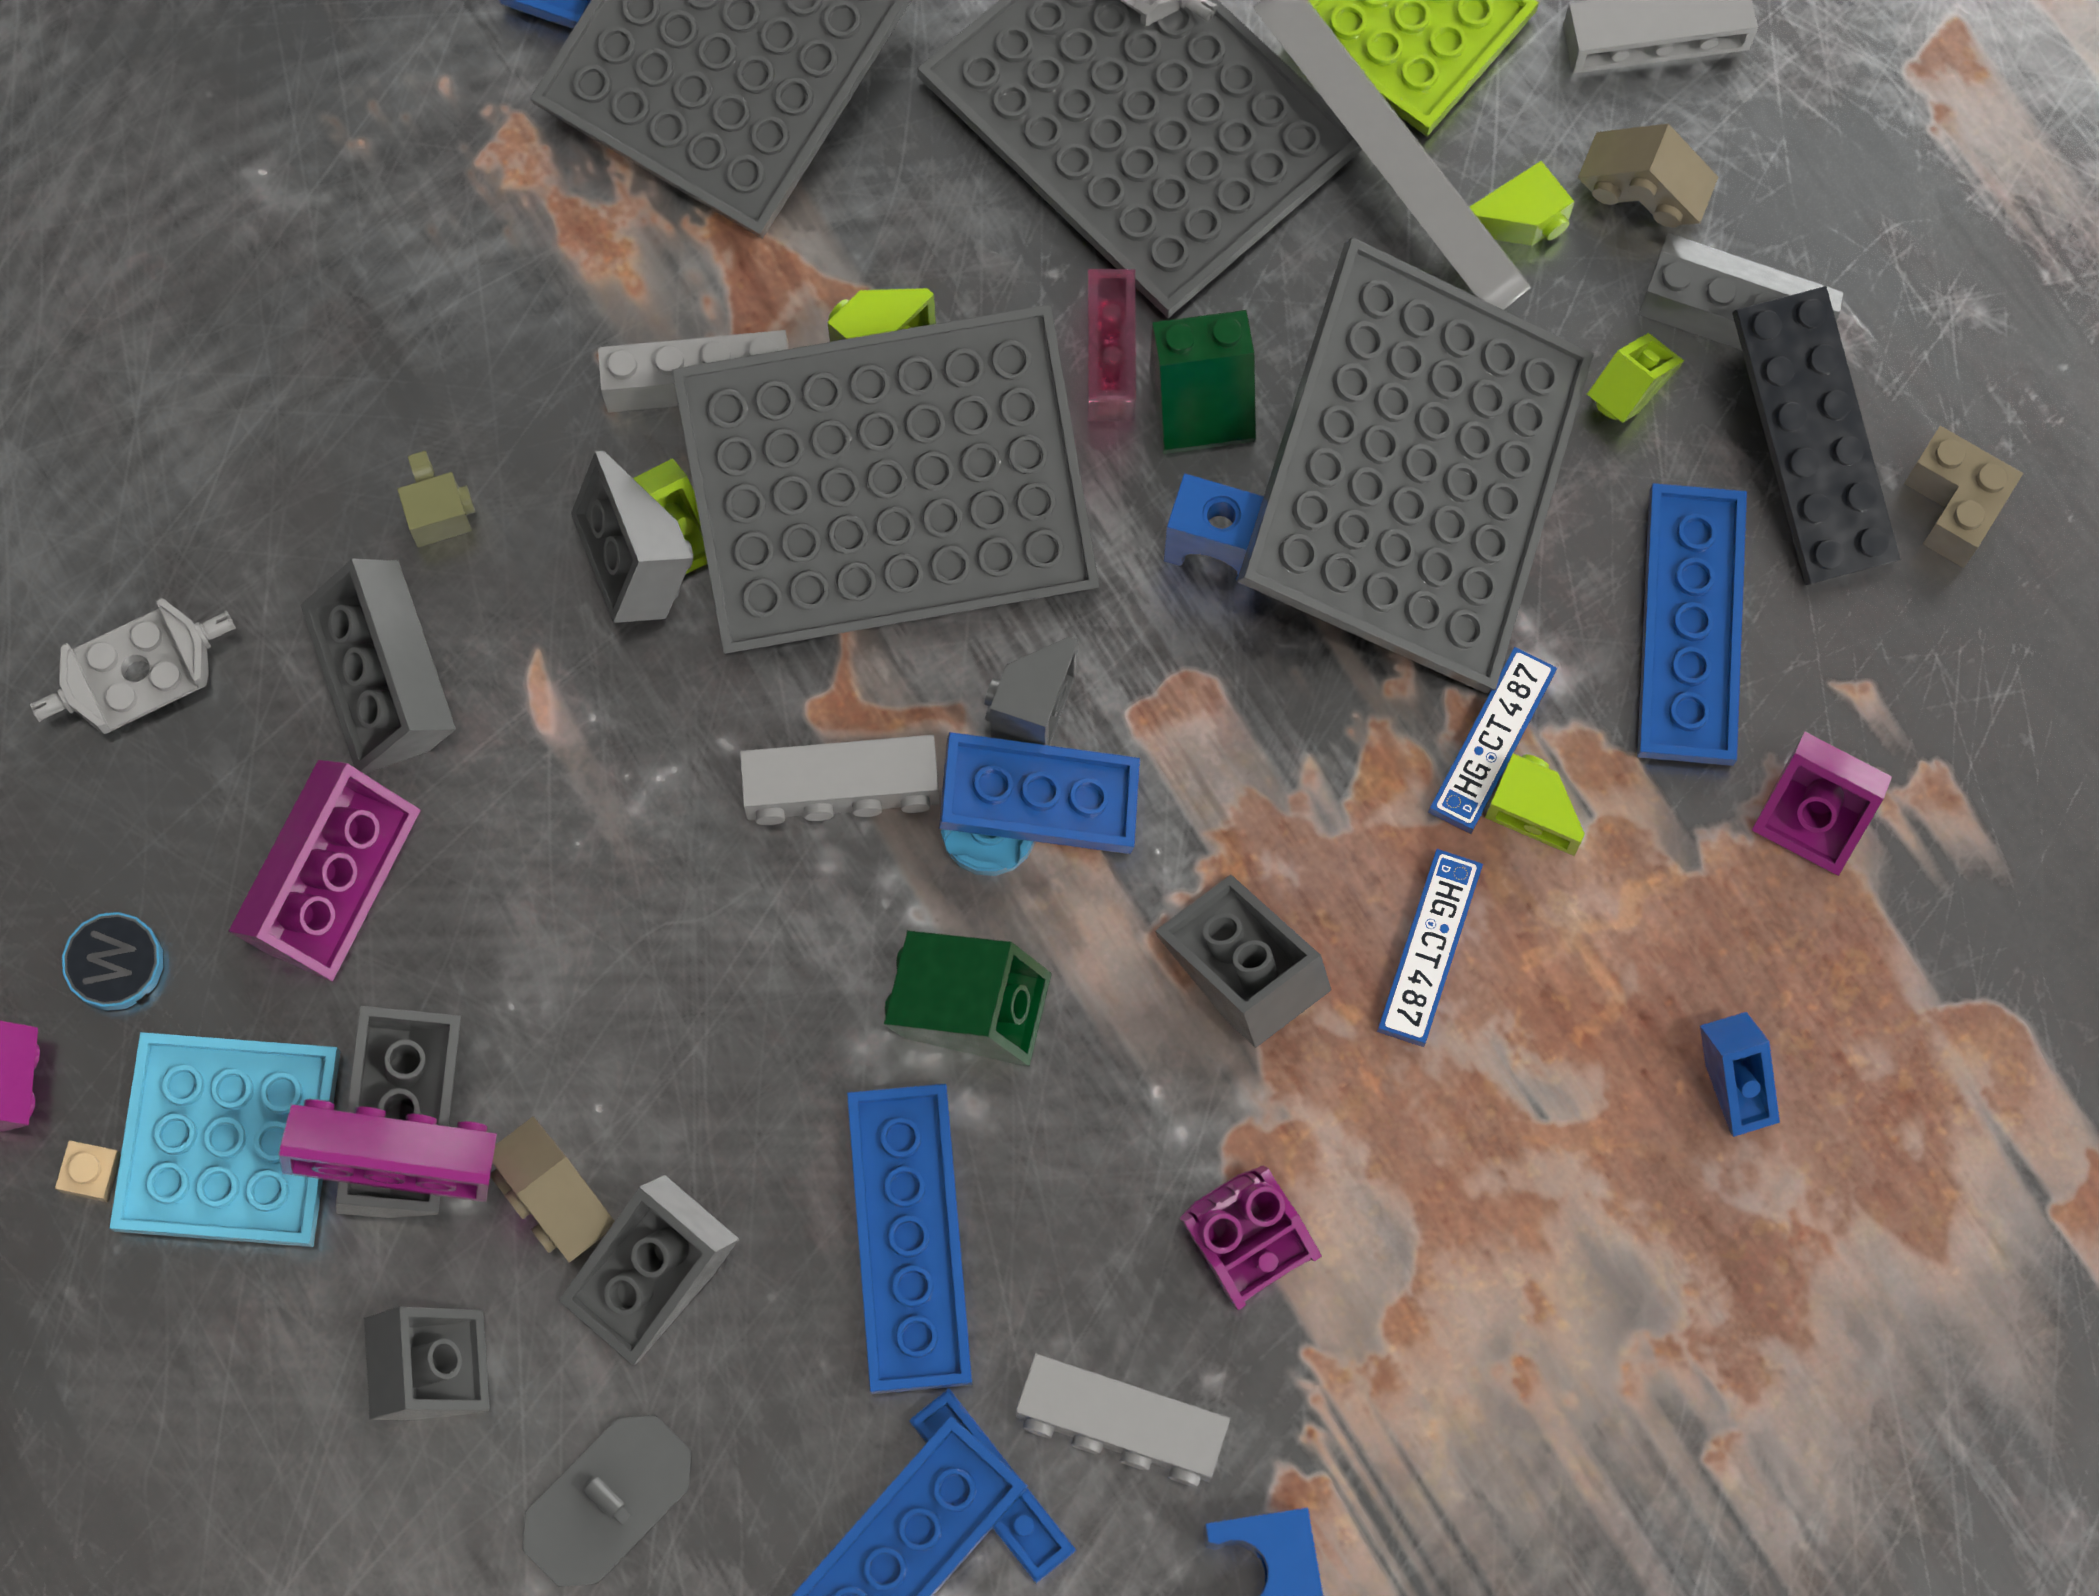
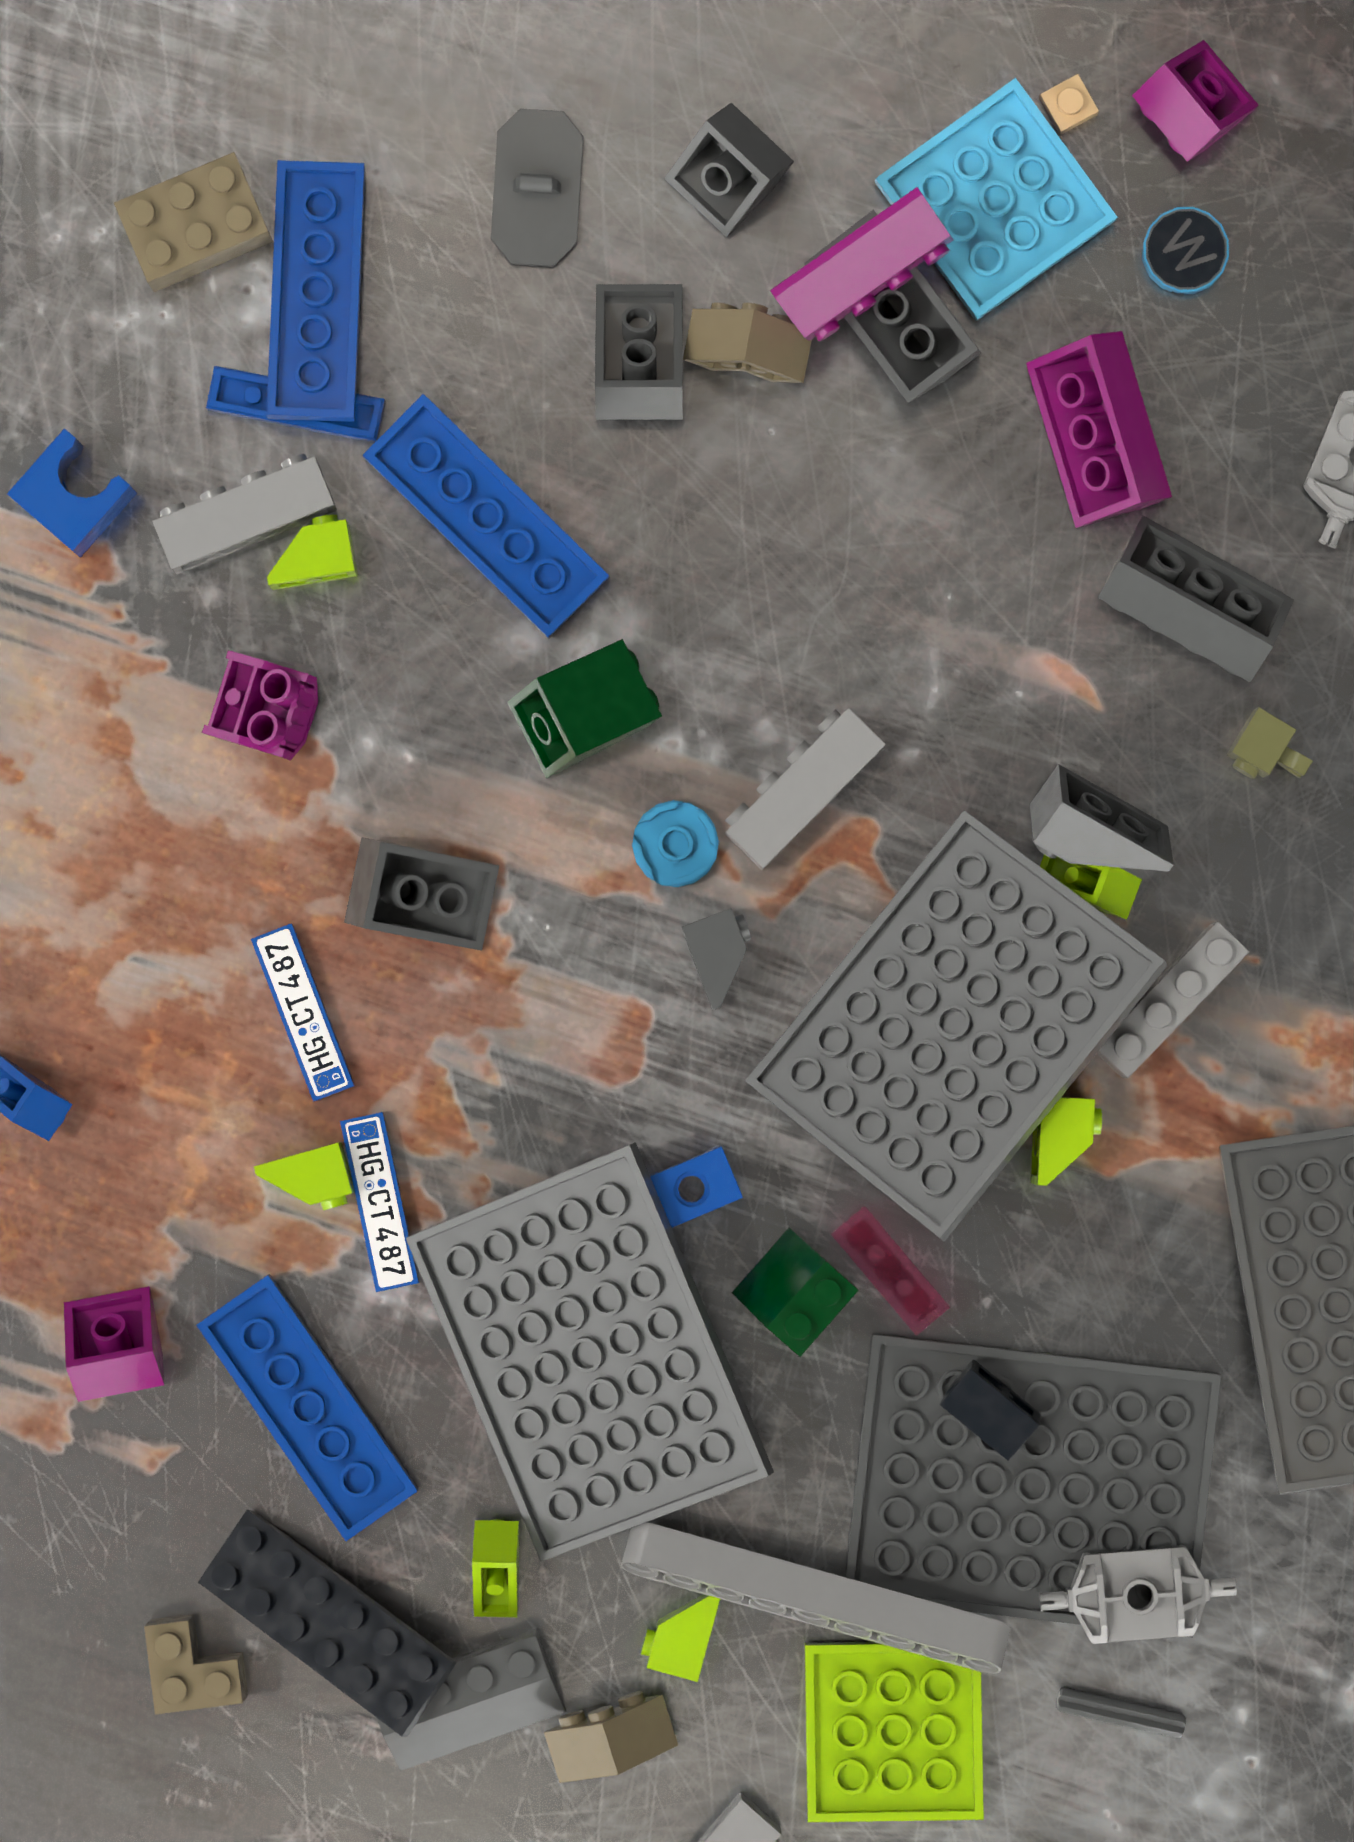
camera: 140 degrees right, 15 degrees up
blue plate [939,732,1140,854] -> none
none -> lime slope [267,514,358,590]
none -> black hinge [940,1359,1041,1461]

